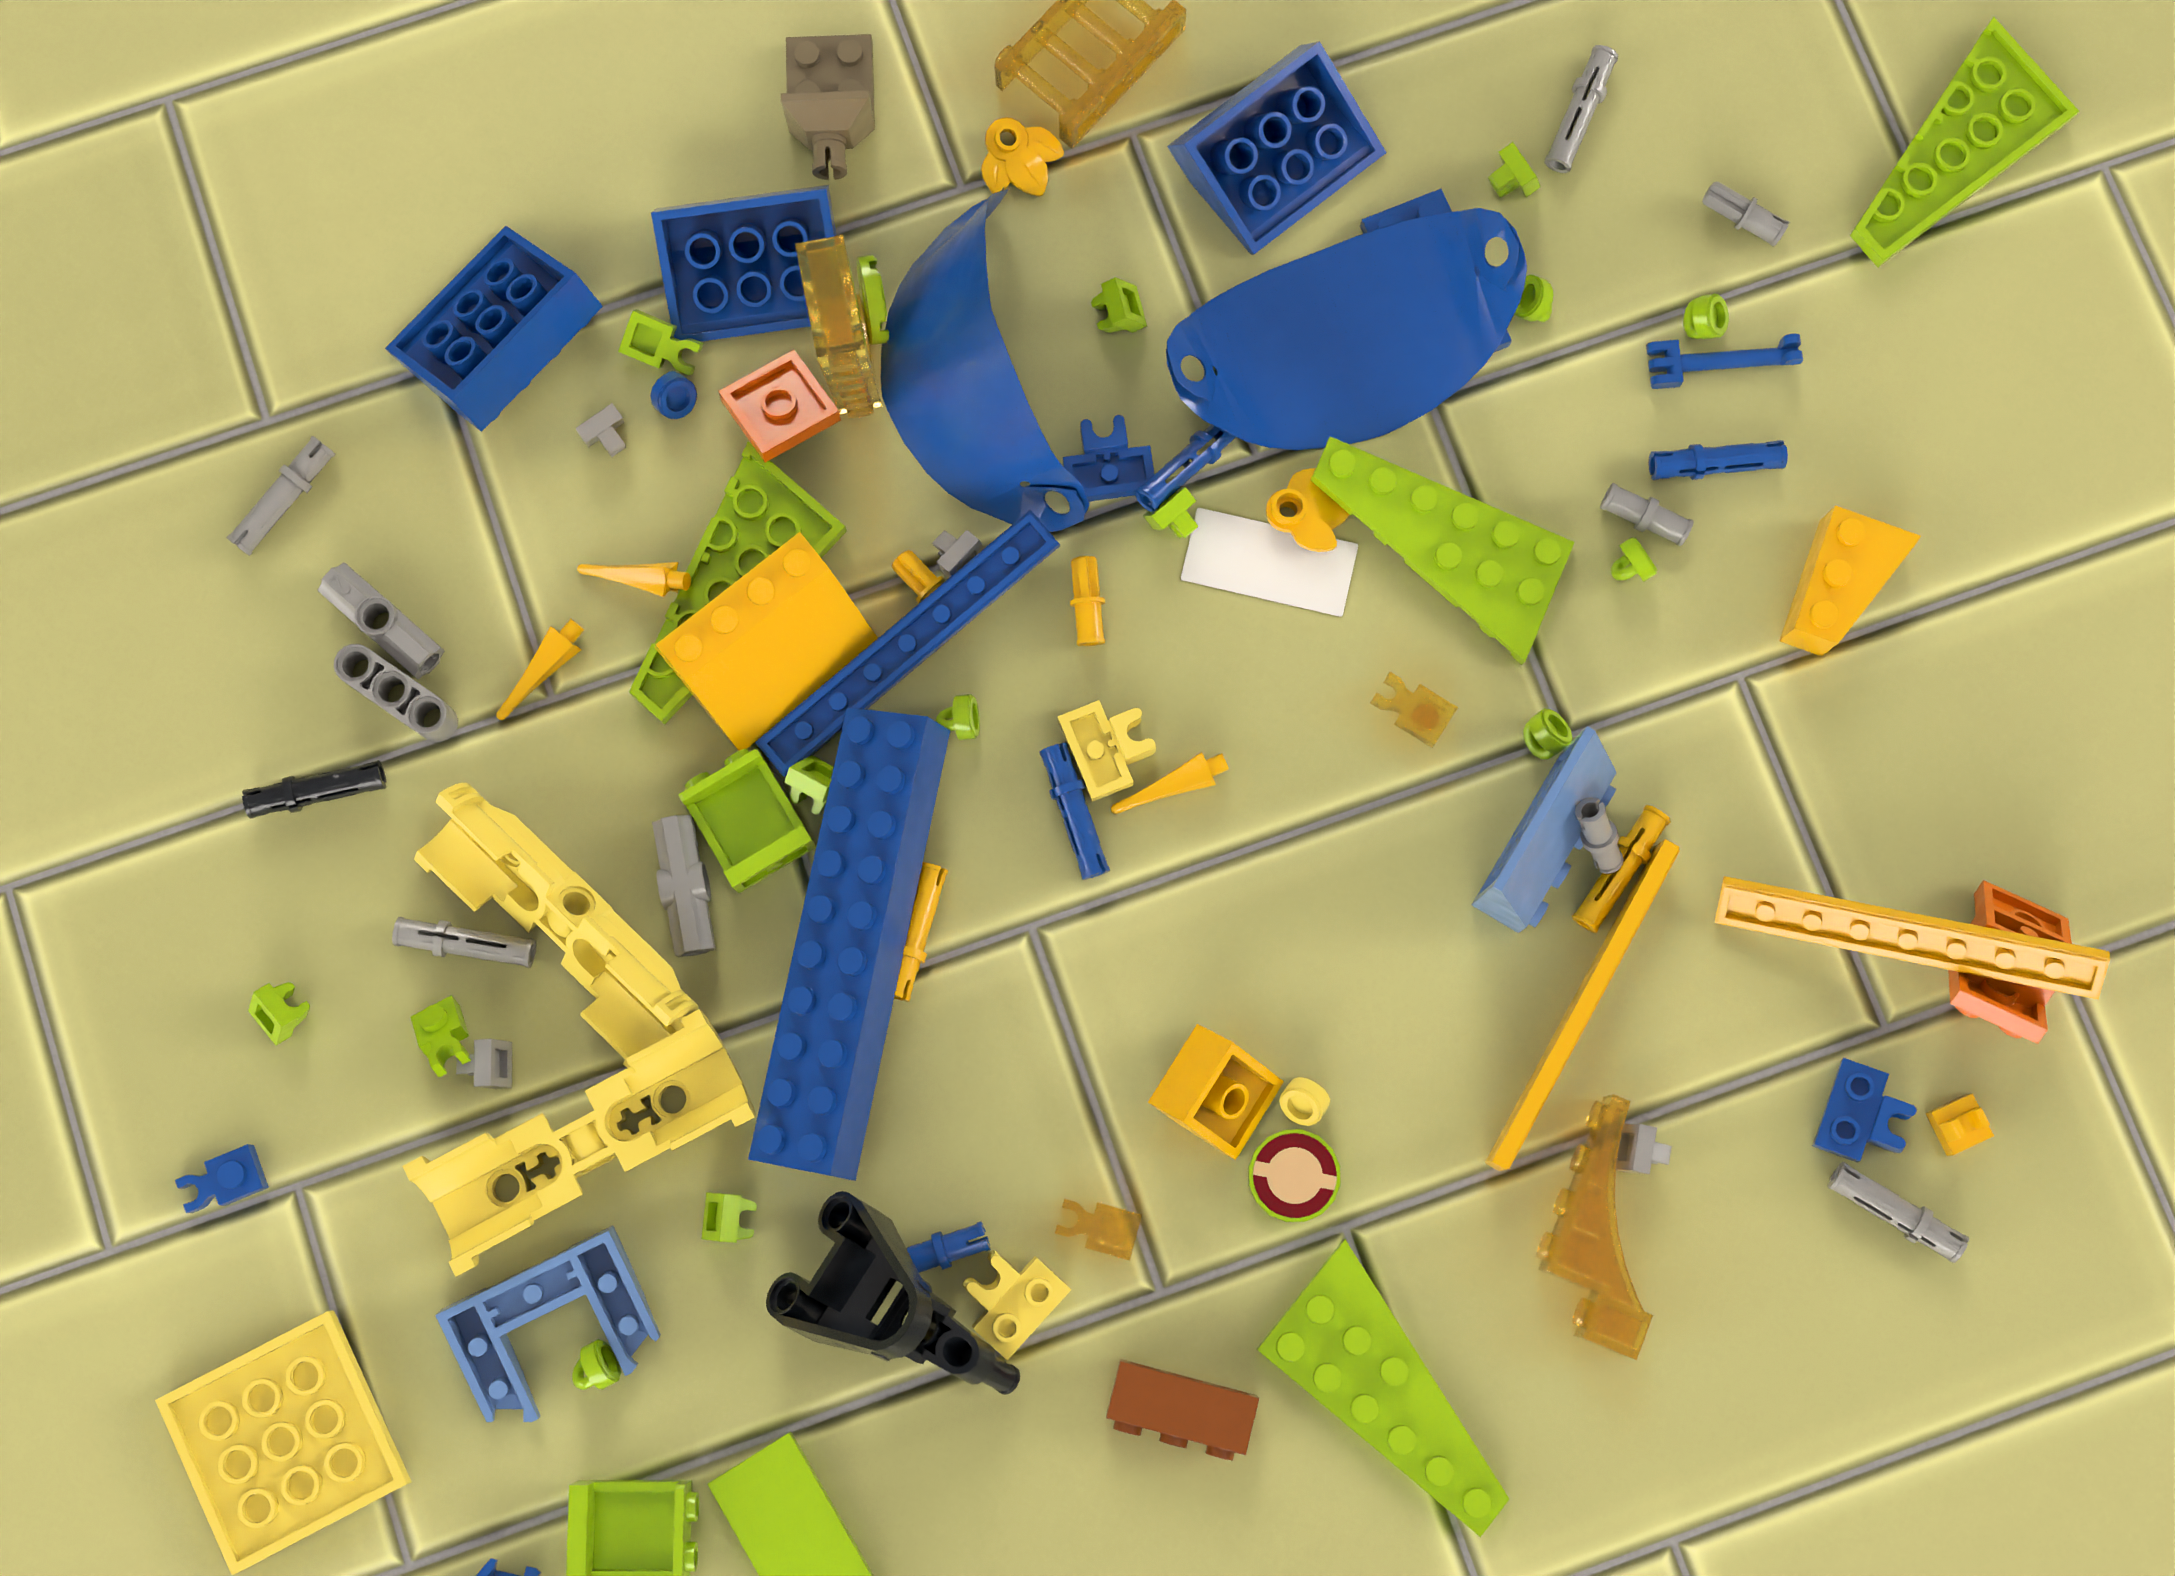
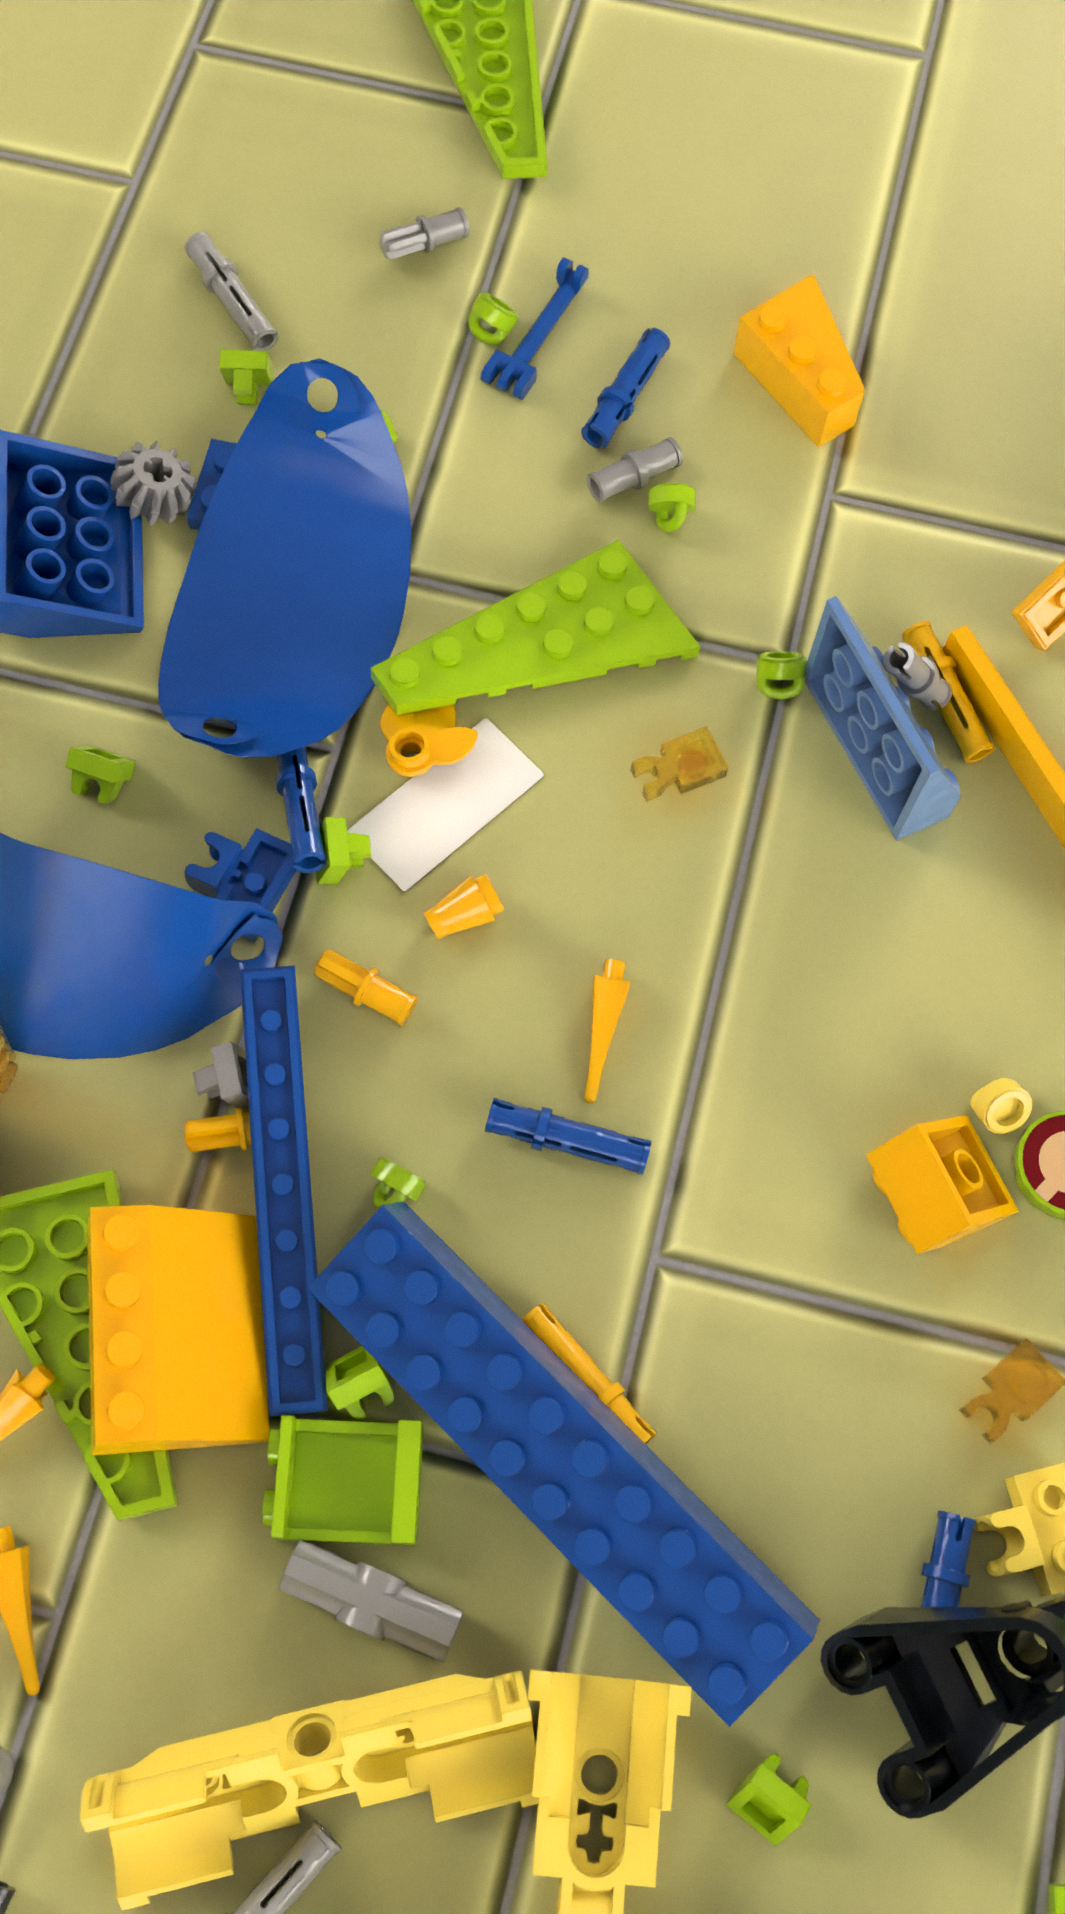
camera: 60 degrees left, 10 degrees down
light yellow plate [1058,700,1156,802] -> none
none -> light grey gear [111,440,196,527]
none -> yellow cone [423,874,505,940]

